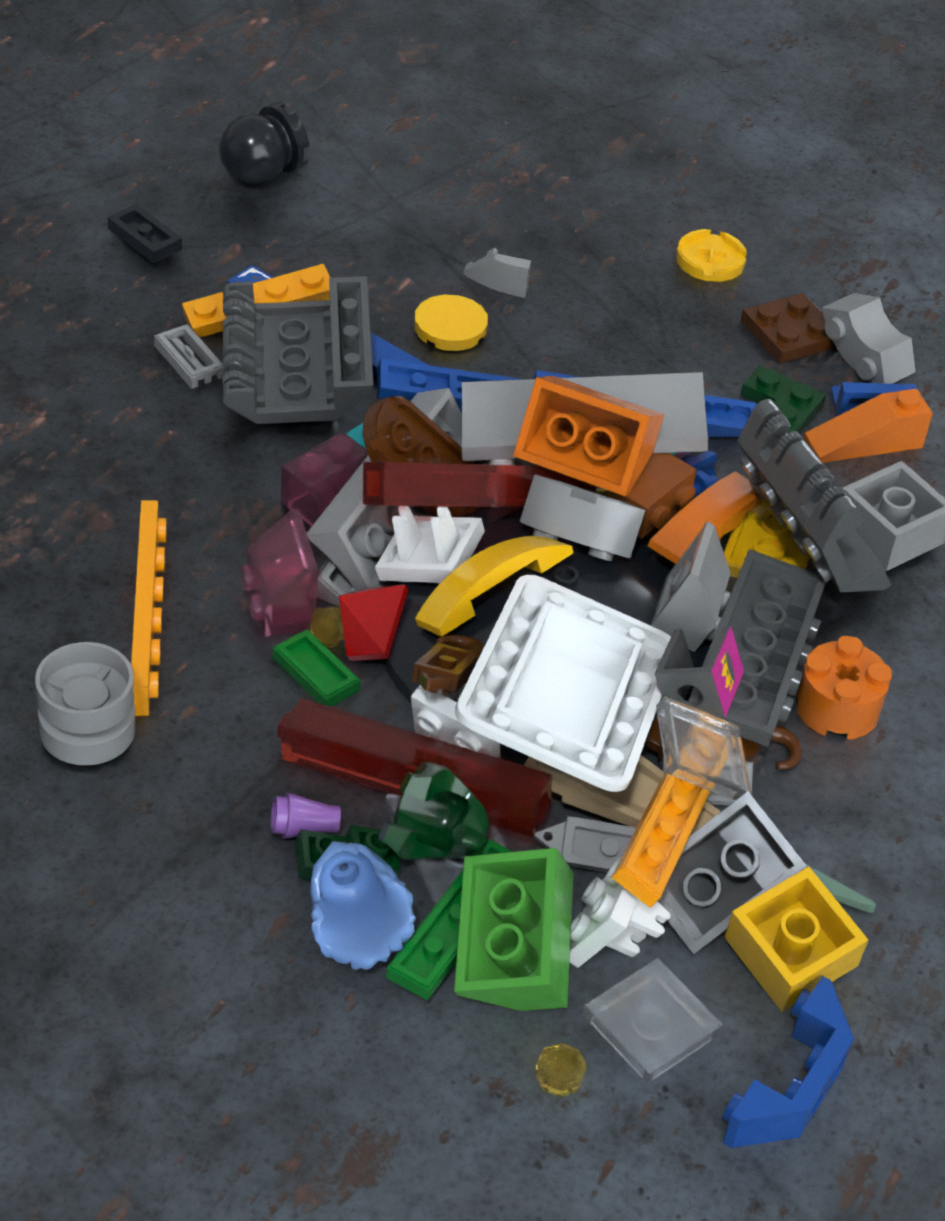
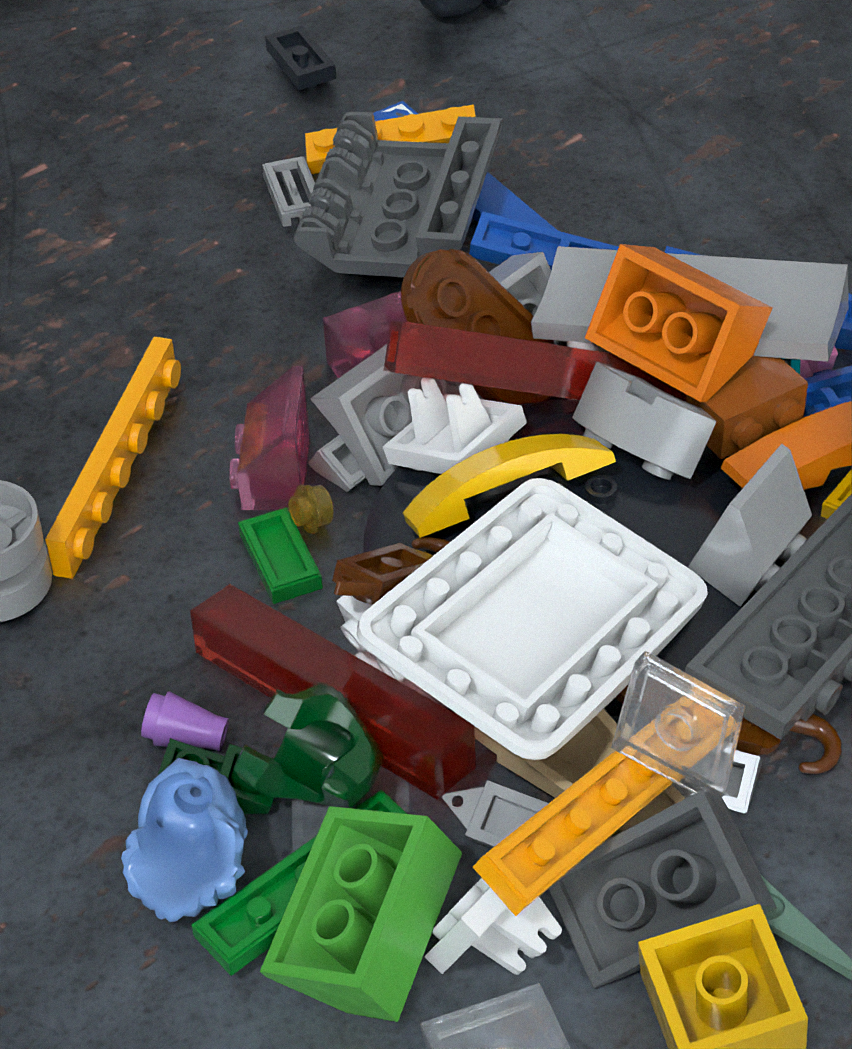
camera: 25 degrees right, 0 degrees up
red slope [339,585,409,661] -> none
yellow tile [414,294,488,351] -> none
light grey slope [464,248,531,298] -> none
dark grey piece [654,626,744,721] -> none

